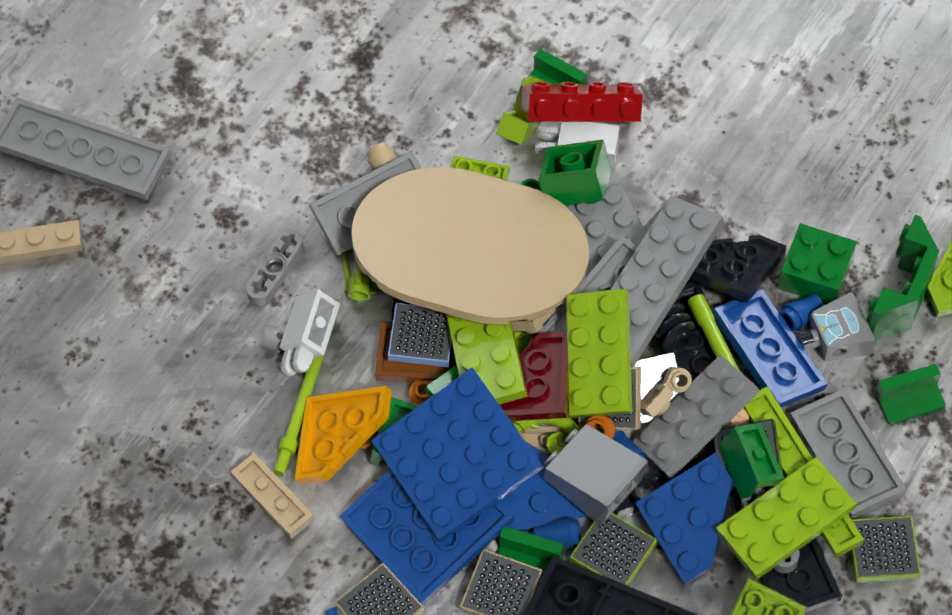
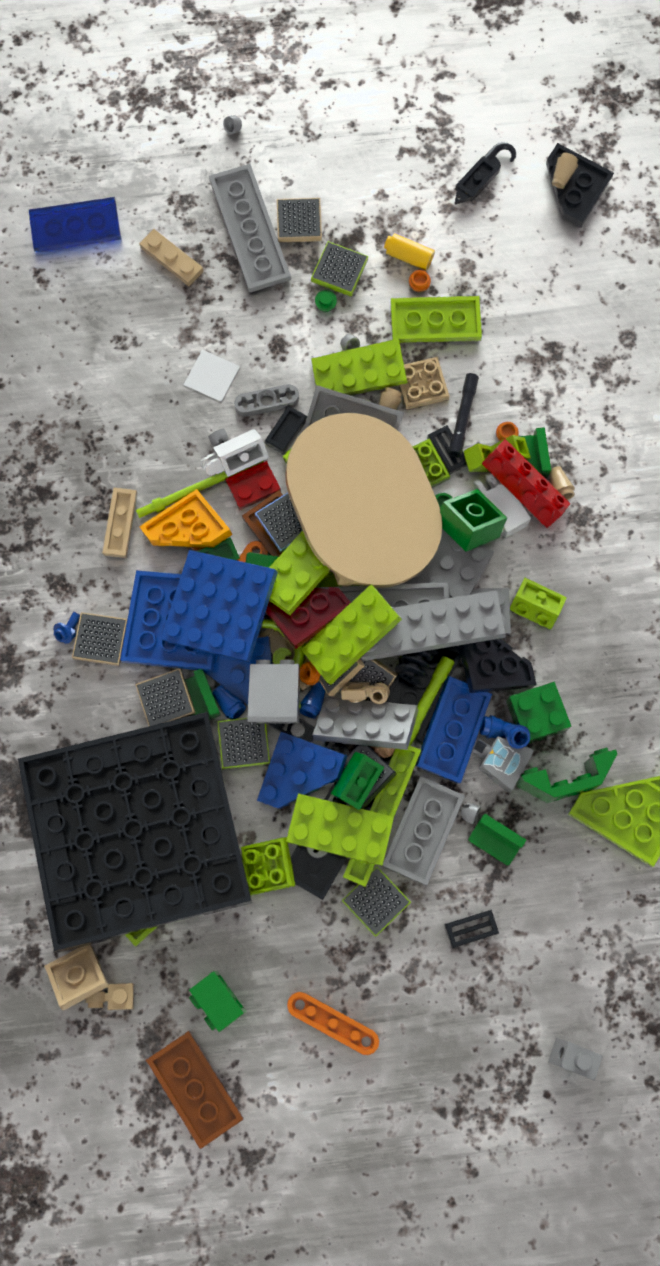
camera: 45 degrees right, 15 degrees up
none -> white sticker [184,350,240,402]
none -> red plate [225,461,281,510]
none -> black tile [264,405,307,455]
none -> tile [277,198,322,242]
none -> tile [311,241,368,297]
none -> lime plate [311,338,408,396]
none -> green plate [315,290,337,312]
none -> light grey hinge [340,334,360,351]
none -> yellow brick [384,233,435,271]
none -> lime plate [390,296,482,343]
none -> tan tile [399,357,450,410]
none -> orange plate [409,270,431,292]
none -> black tile [427,425,467,475]
none -> black piece [448,373,479,458]
none -> light grey hinge [461,803,481,824]
none -> orange plate [496,422,519,441]
none -> blue cone [502,723,530,749]
none -> lime bracket [510,577,567,629]
none -> tan cone [549,466,575,500]

